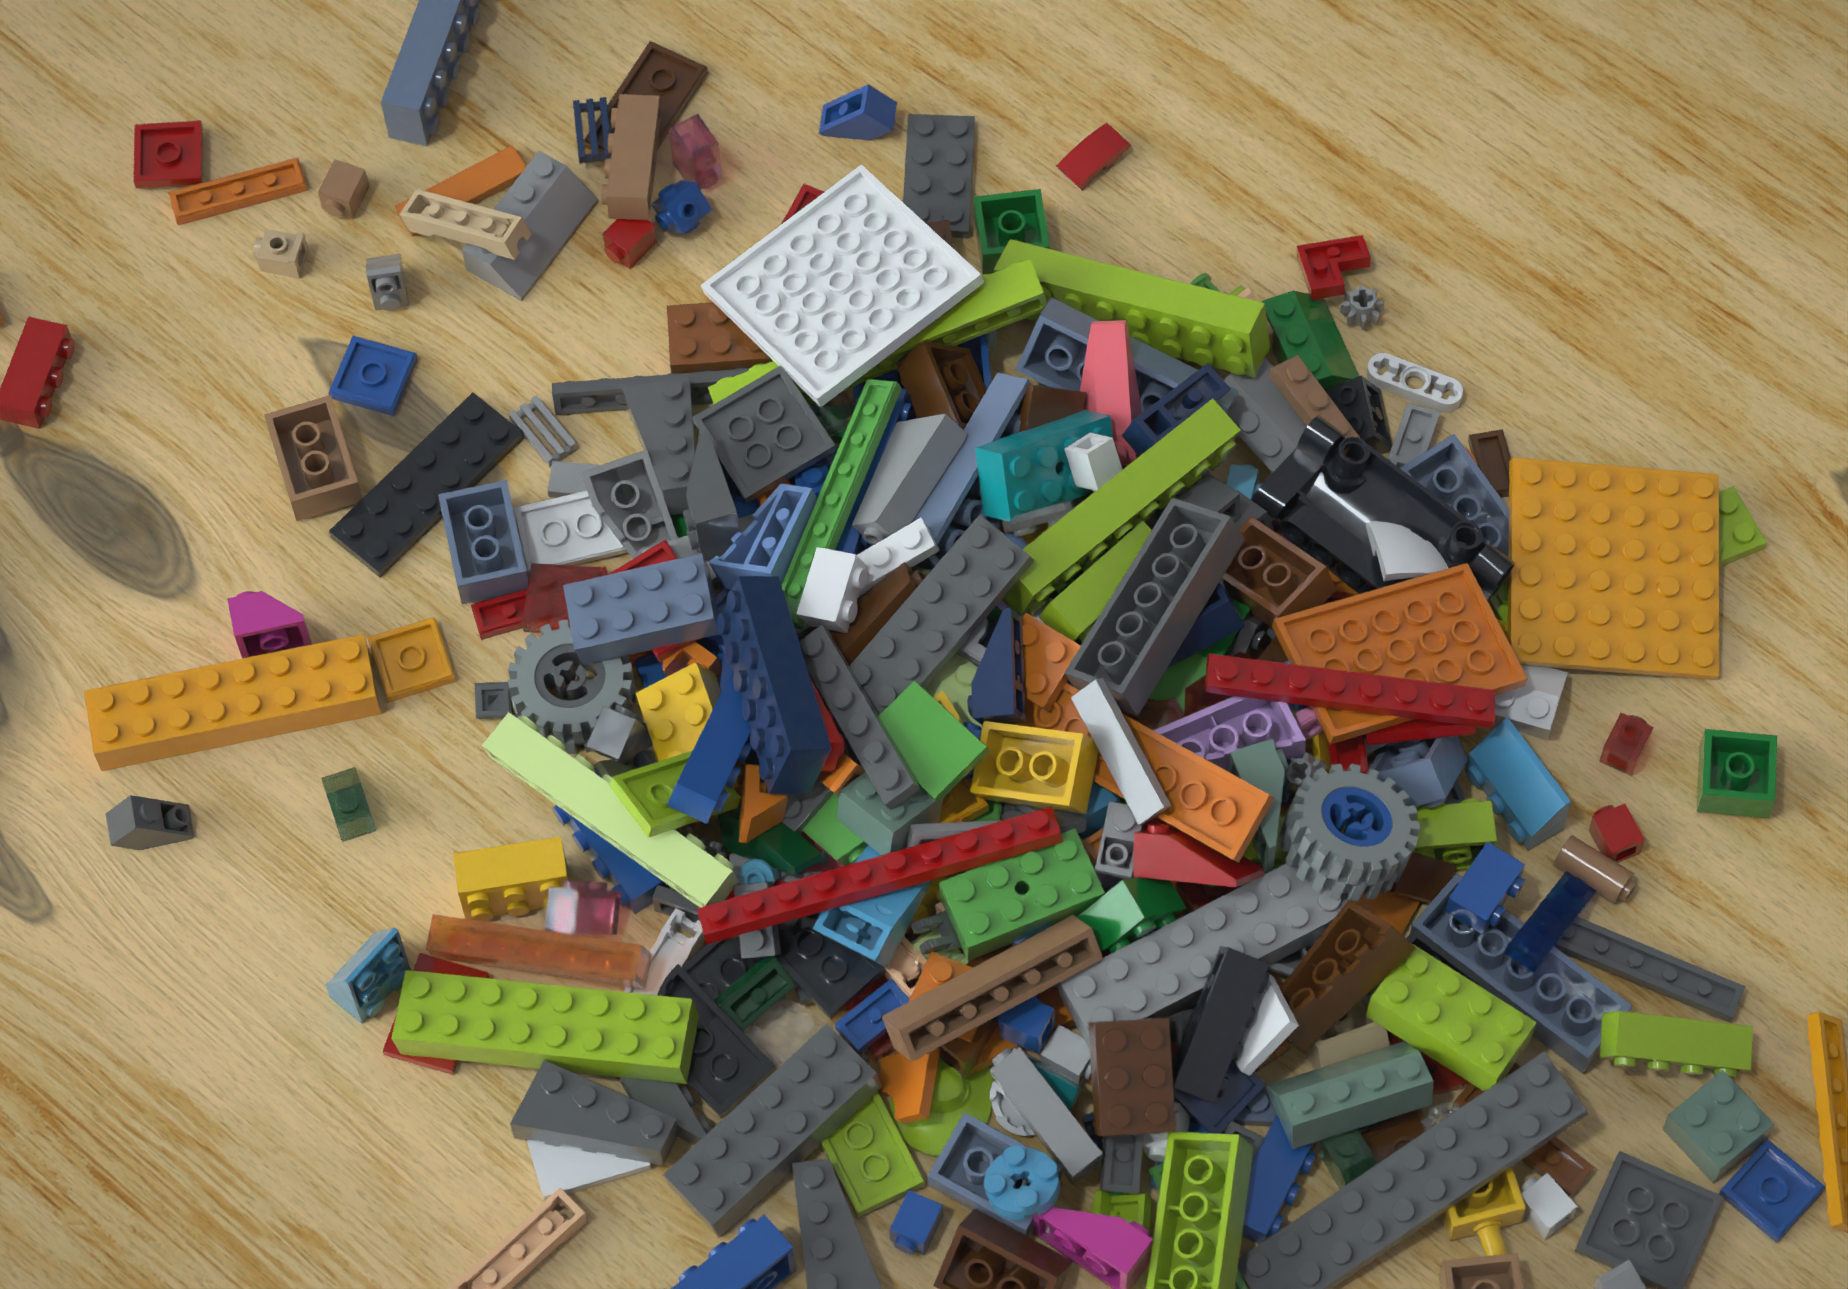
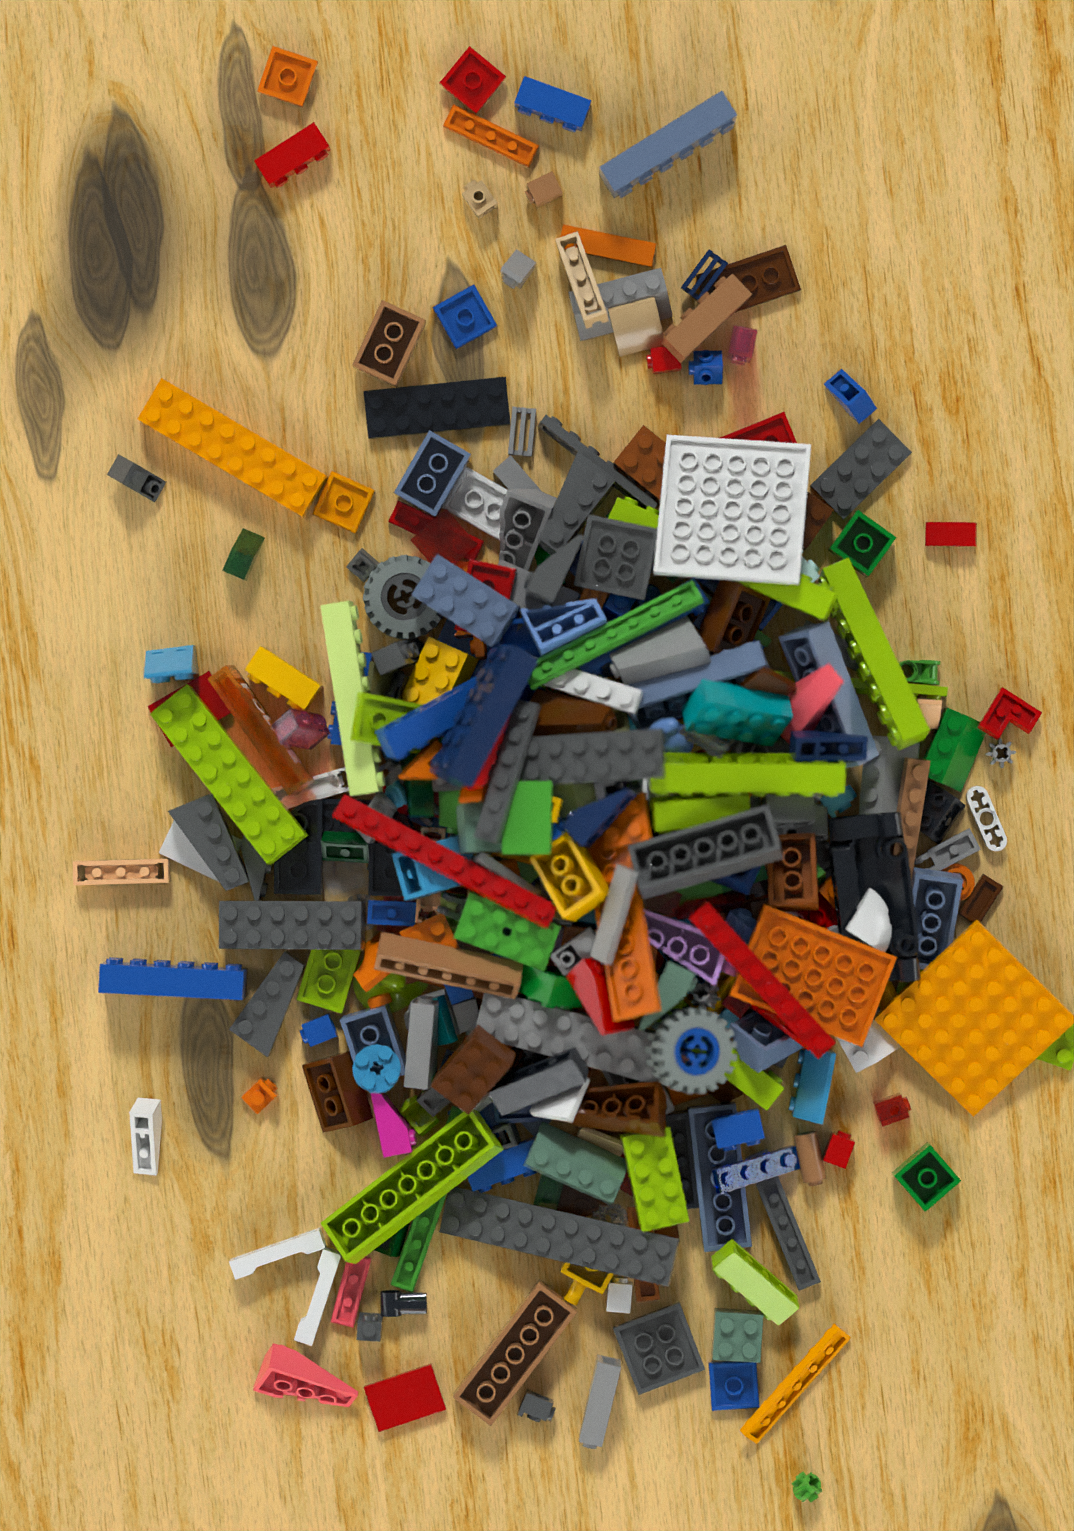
camera: 40 degrees right, 25 degrees up
dark pink slope [227,591,312,659] -> none
white brick [796,547,868,633] -> none
white brick [1064,433,1122,492] -> none
none -> orange tile [367,992,392,1009]
none -> blue brick [514,76,591,132]
none -> tan slope [608,297,664,357]

